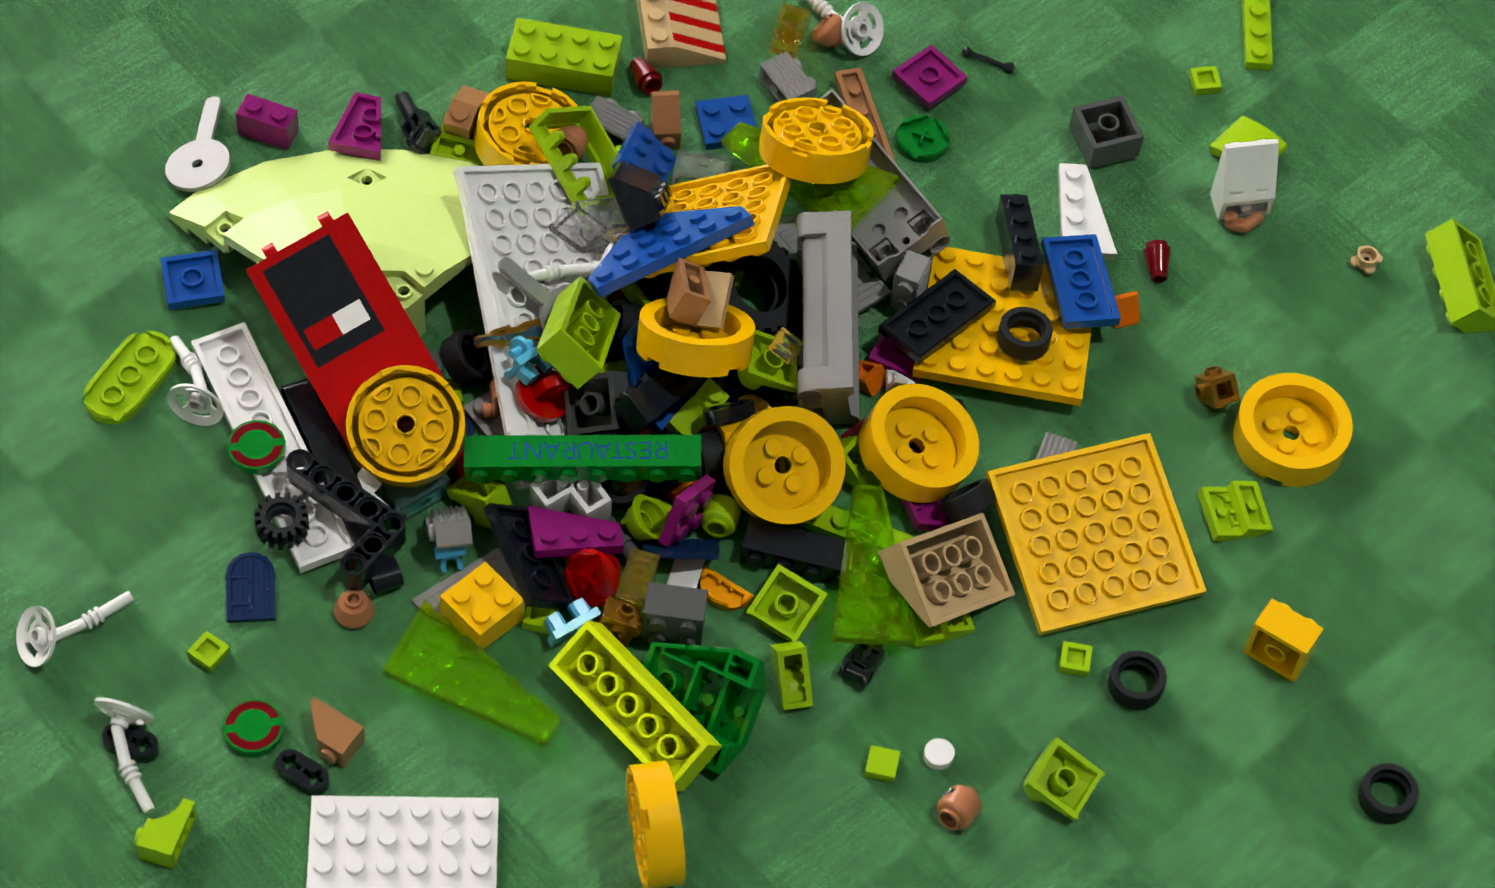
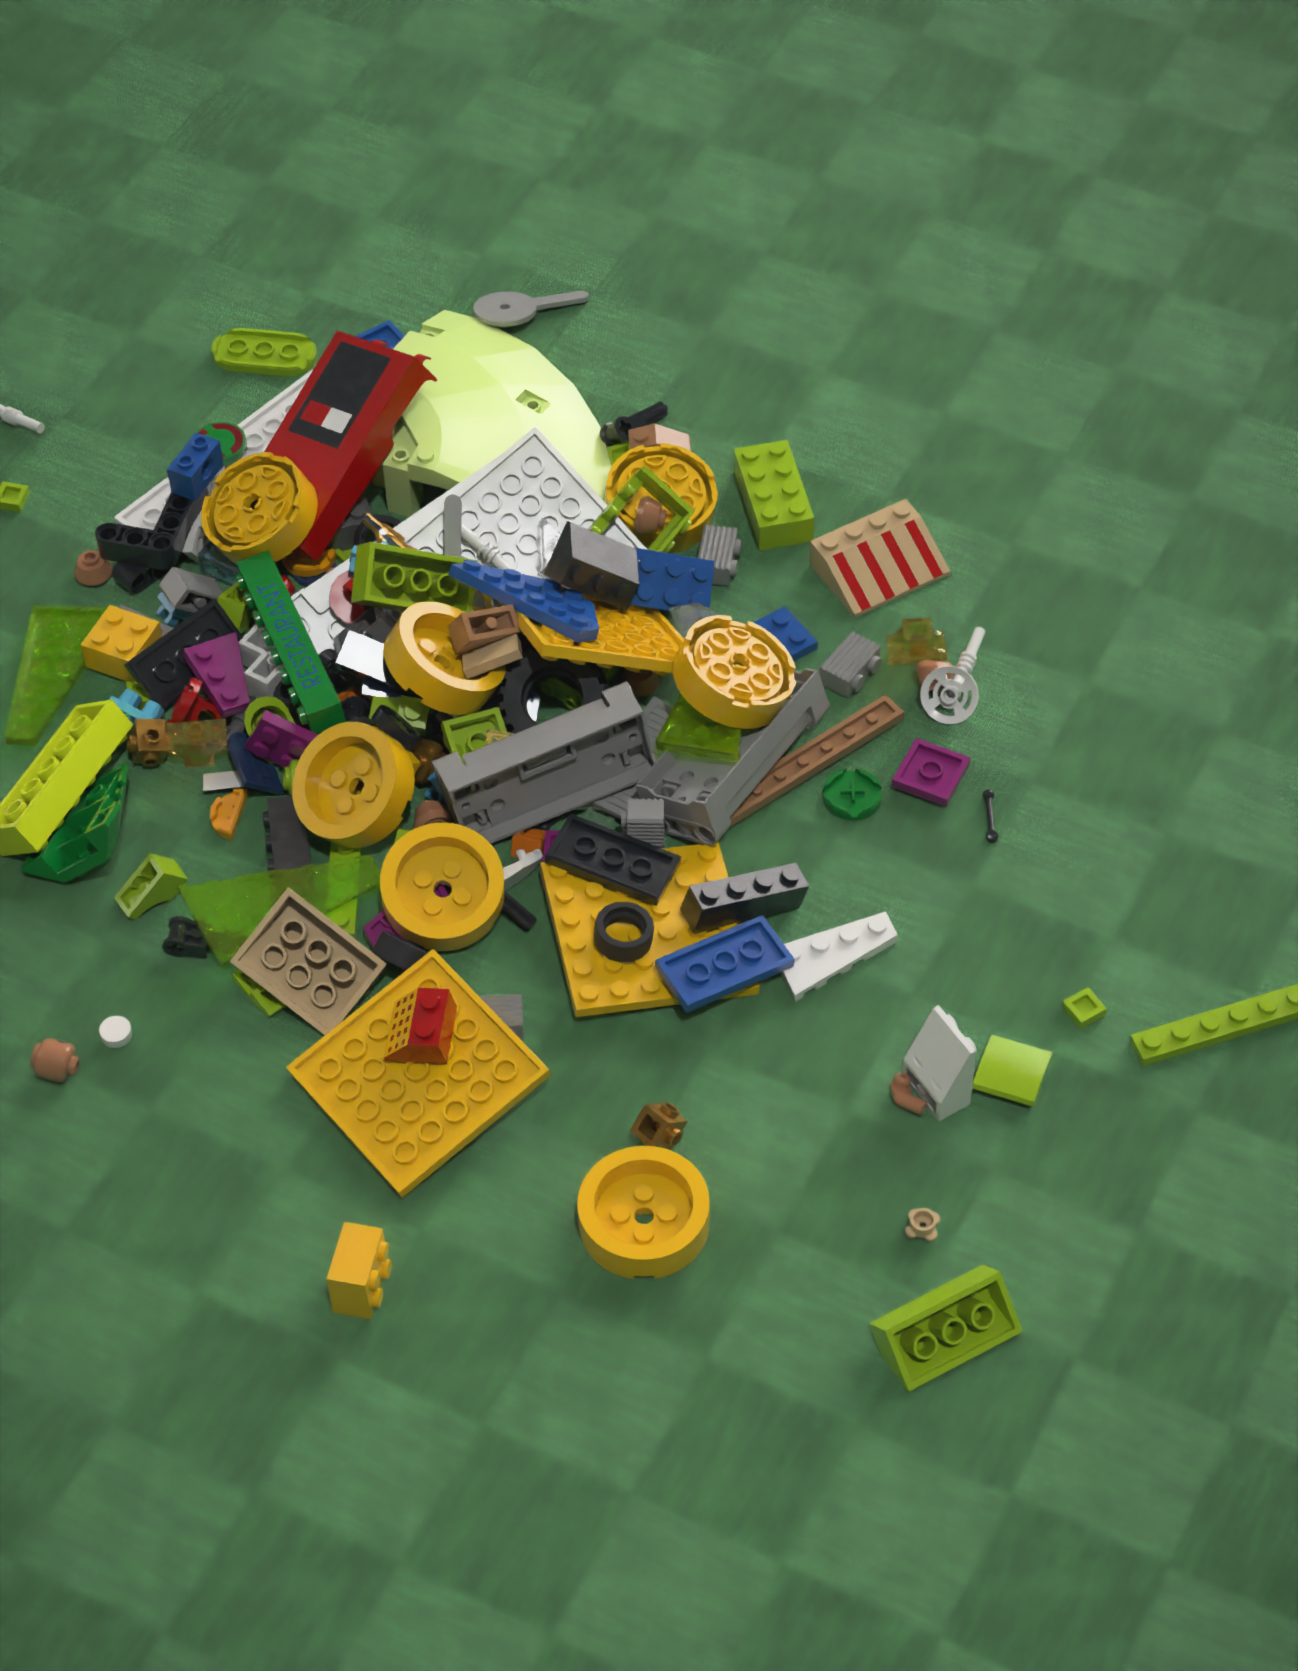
camera: 75 degrees right, 5 degrees down
white dish [167,336,224,426] -> none
dark blue window [225,552,276,623] -> none
magenta brick [236,93,299,150] -> none
black tyre [254,492,309,550] -> none
magenta wing [328,92,381,161] -> none
dark red cone [630,57,663,95] -> none
dark grey brick [641,582,708,646] -> none
medium nougat slope [649,90,681,150] -> none
lime slope [746,564,829,642] -> none
lime tile [864,745,901,783] -> none
lime slope [1023,737,1105,822] -> none
lime tile [1058,641,1093,677] -> none
dark grey brick [1069,96,1144,169] -> none
black tyre [1107,650,1167,710] -> none
orange slope [1113,291,1140,329] -> none
dark red cone [1143,239,1171,283] -> none
lime slope [1197,481,1273,541] -> none
black tyre [1357,763,1419,824] -> none
none -> blue brick [167,432,224,501]
none -> red slope [384,988,457,1064]

